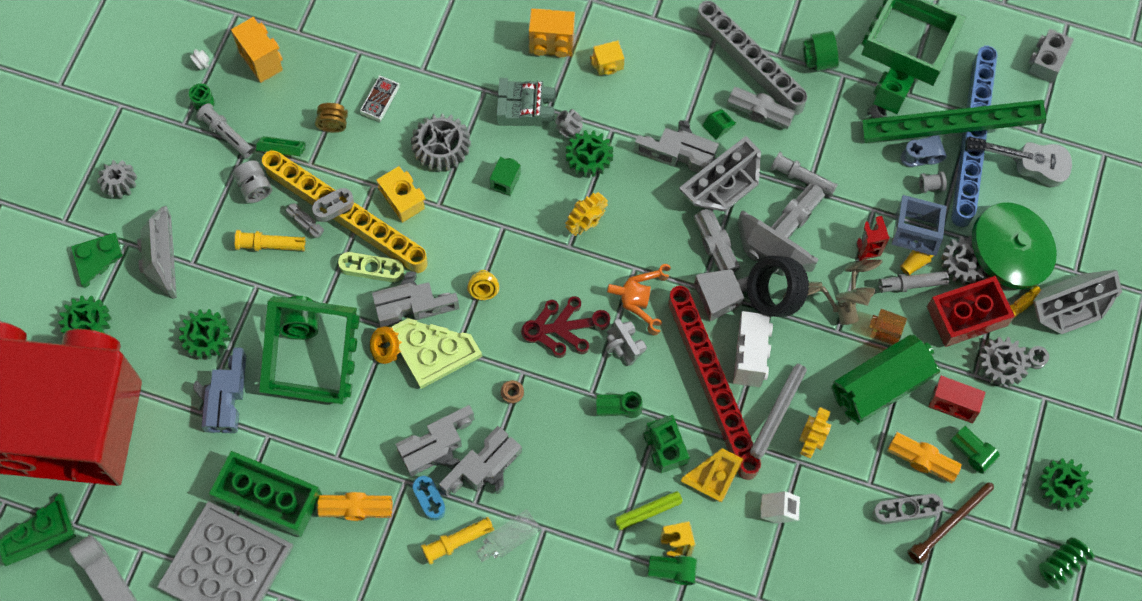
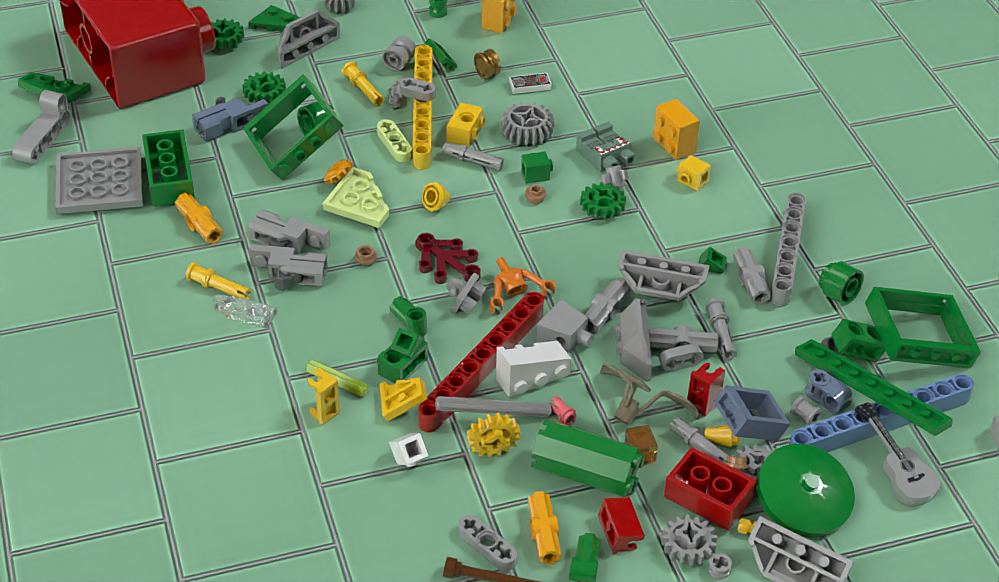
camera: 55 degrees right, 25 degrees down
light grey pin [196,103,255,159] -> none
light grey plate [372,271,459,327] -> none
dark azure beam [413,476,446,521] -> none
yellow gear [565,192,608,236] -> none
light grey plate [634,120,719,173] -> none
green piece [648,555,697,585] -> none
black tyre [747,256,809,317] -> none
none -> light grey pin [442,141,504,171]
none -> medium nougat plate [525,185,546,204]
none -> coral pin [549,396,577,425]
none -> light grey beam [659,344,704,371]
none -> medium nougat plate [724,455,749,473]

